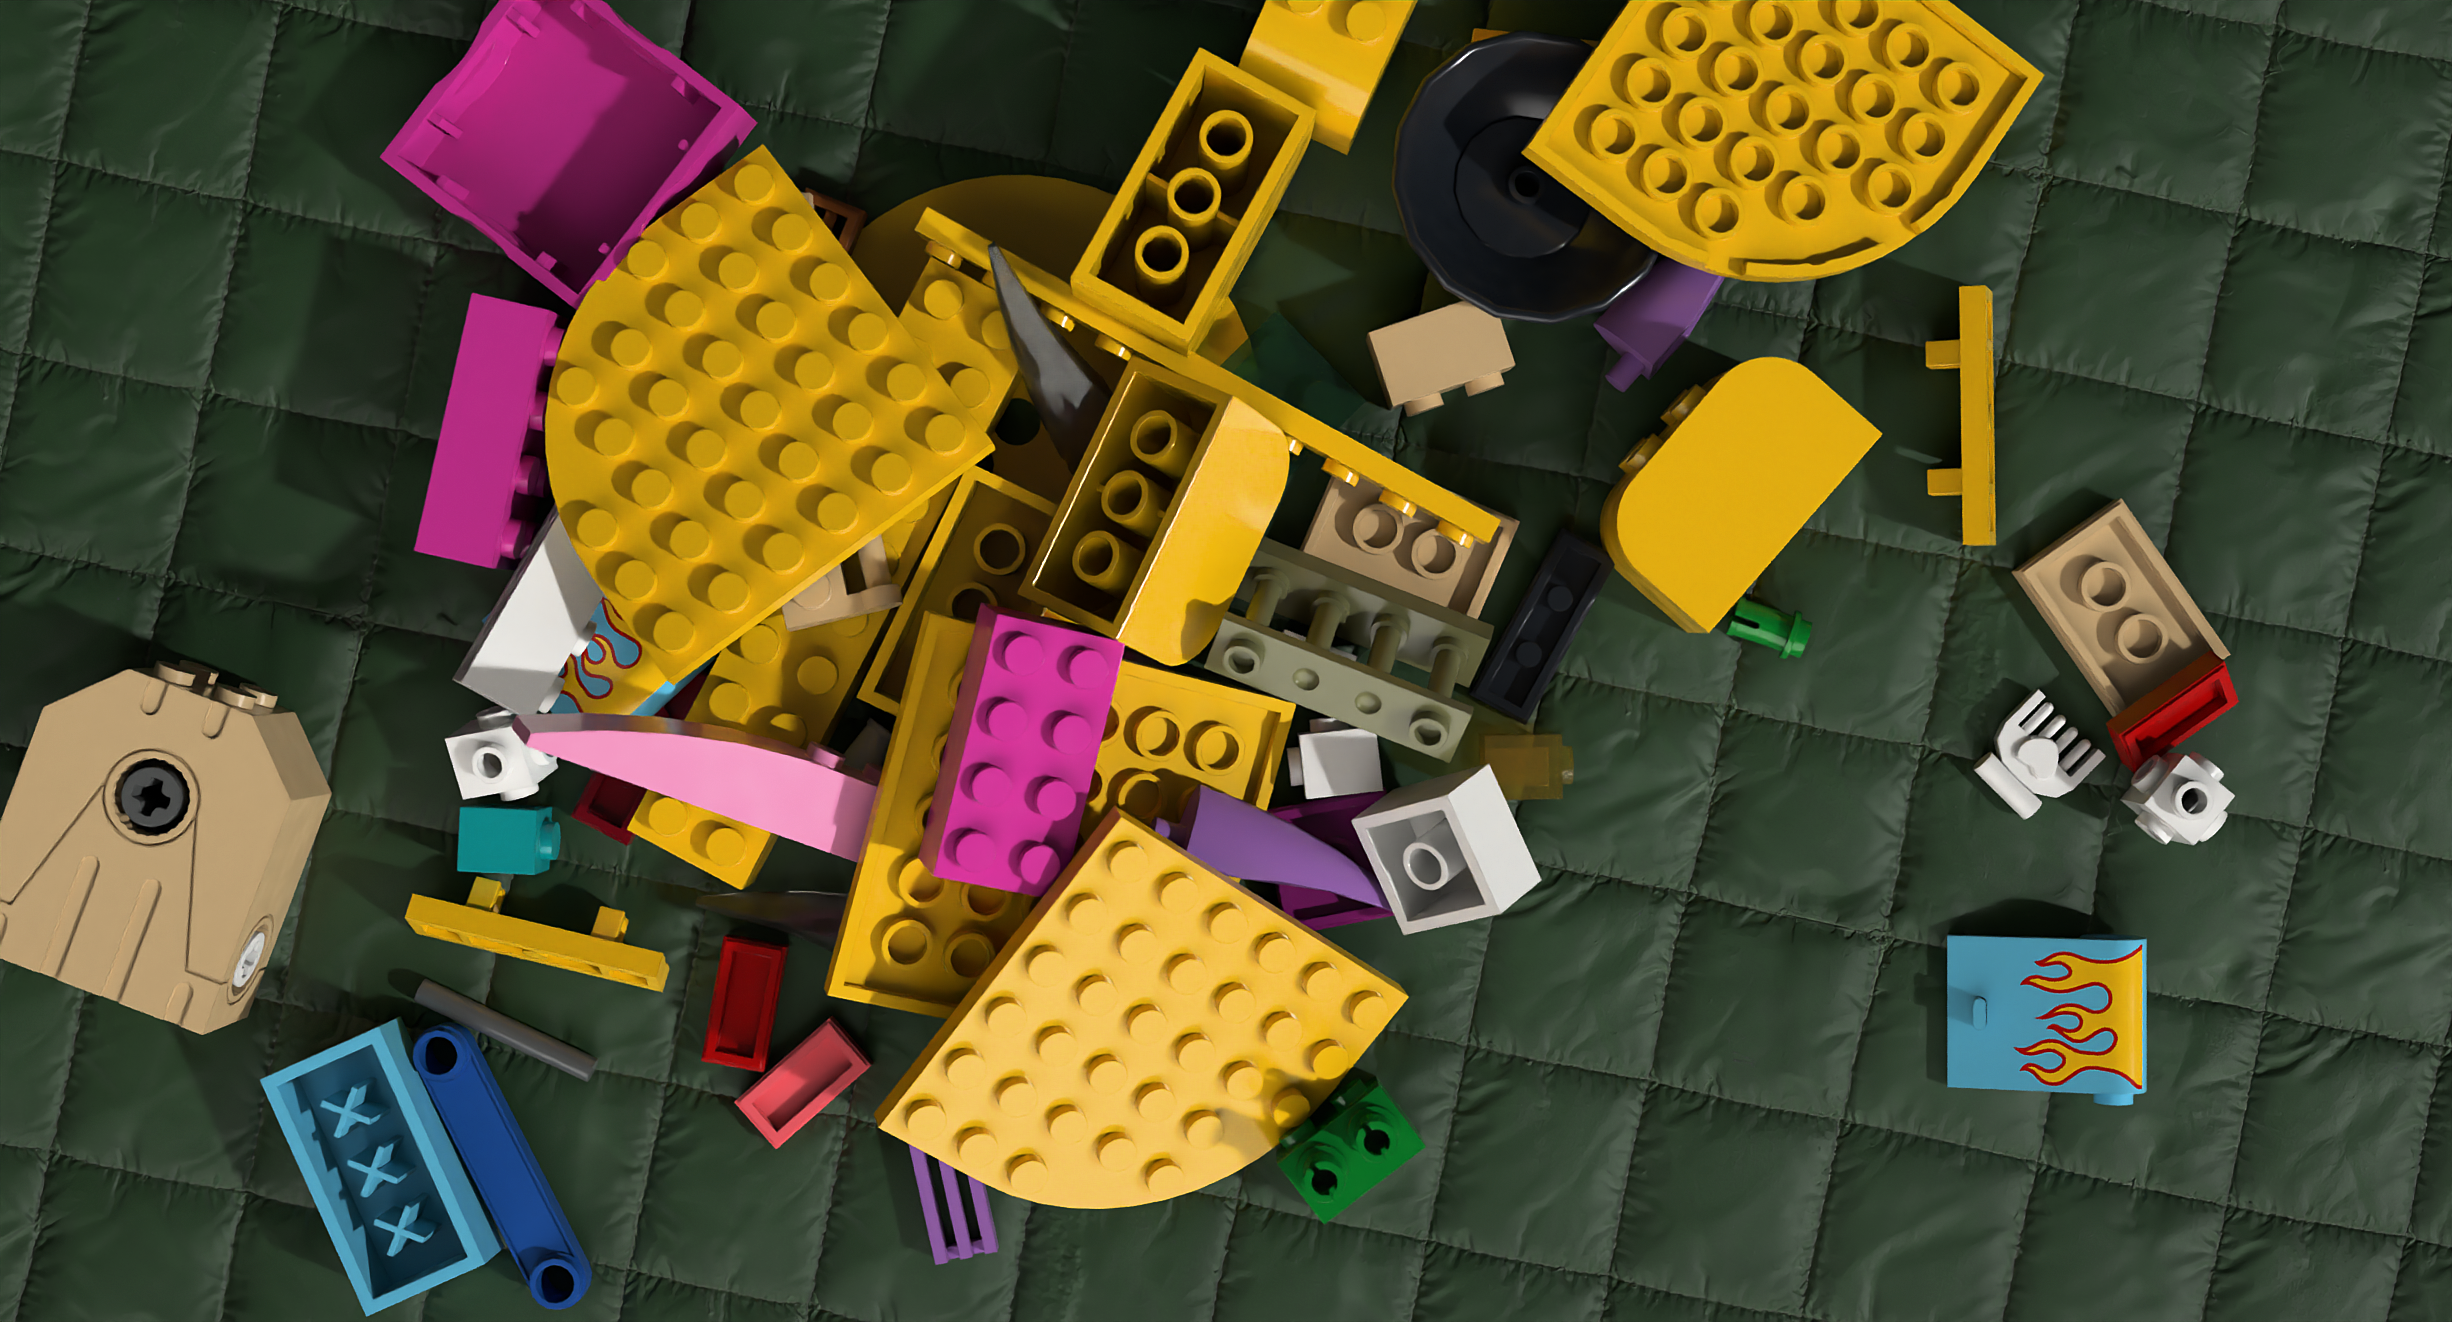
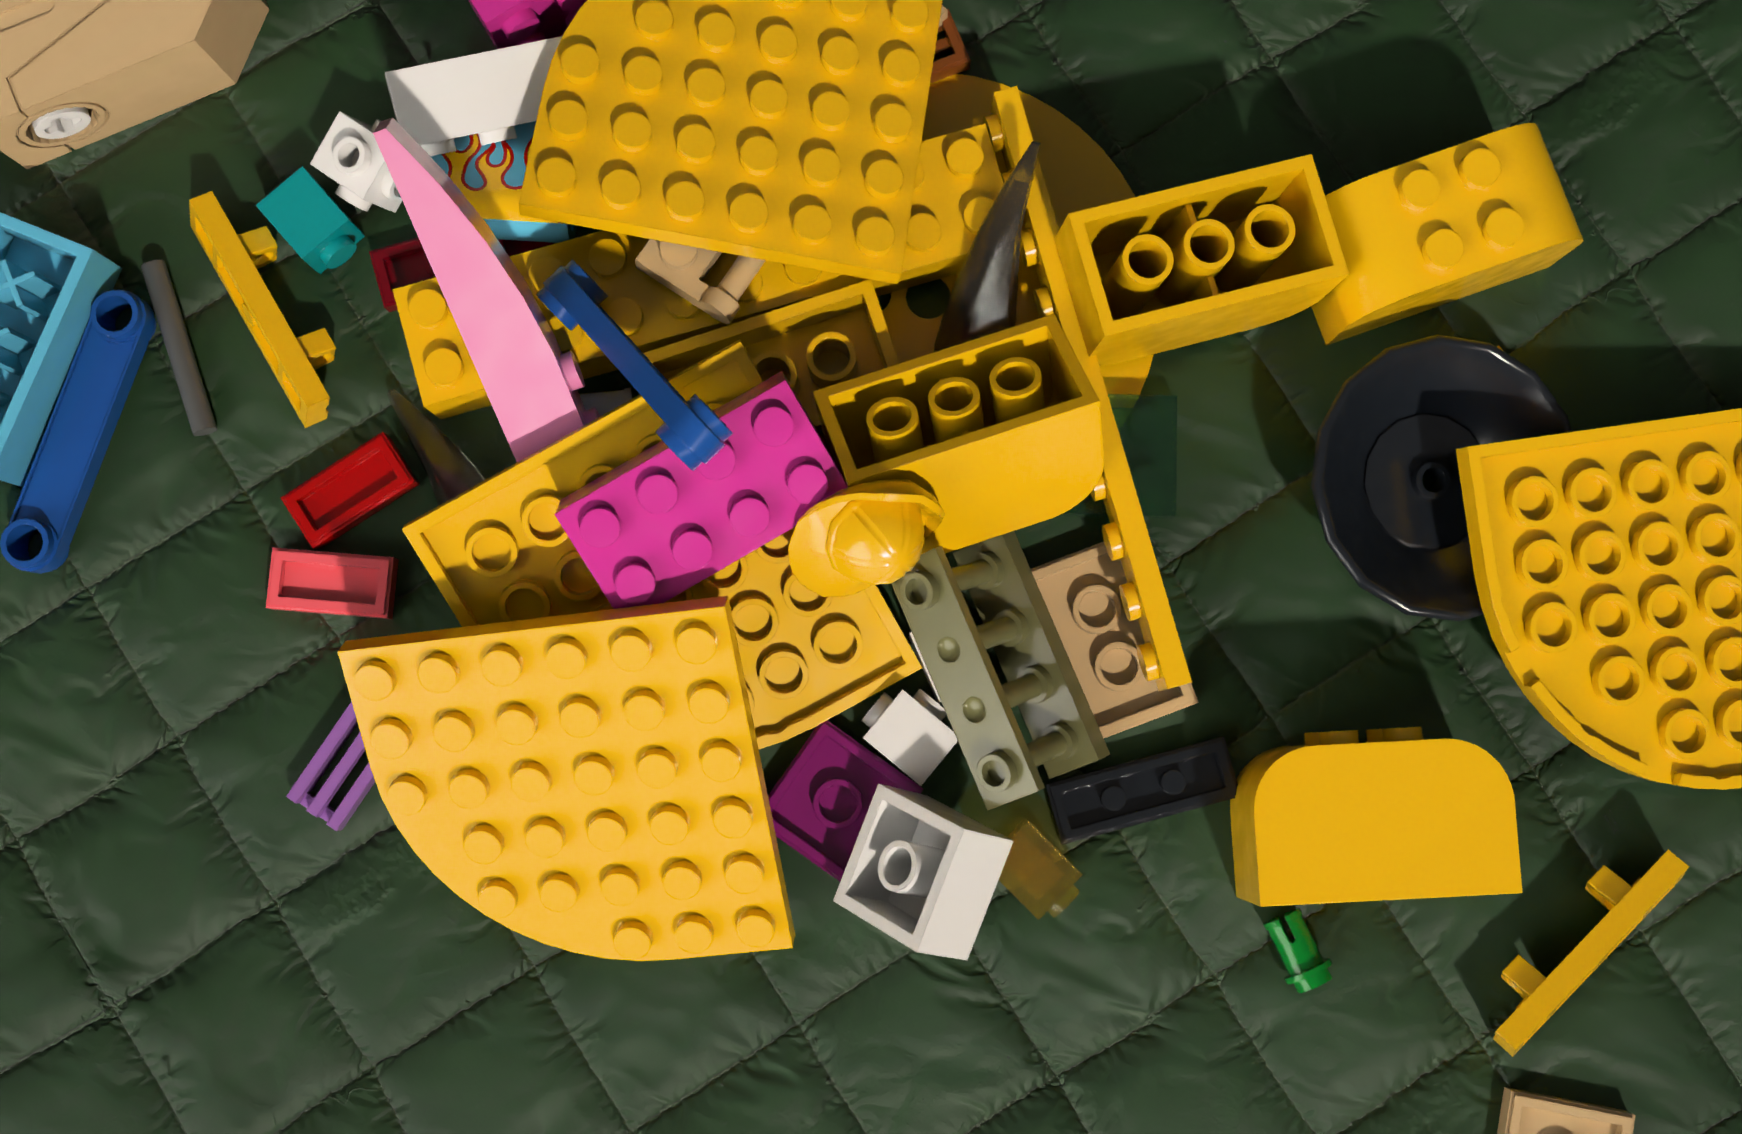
camera: 50 degrees right, 5 degrees down
medium lavender piece [1149,784,1393,912] -> none
green brick [1276,1076,1426,1225] -> none
tan brick [1365,301,1516,417] -> none
medium lavender piece [1593,256,1725,392] -> none
none -> blue piece [536,259,733,471]
none -> yellow hat [788,479,945,597]

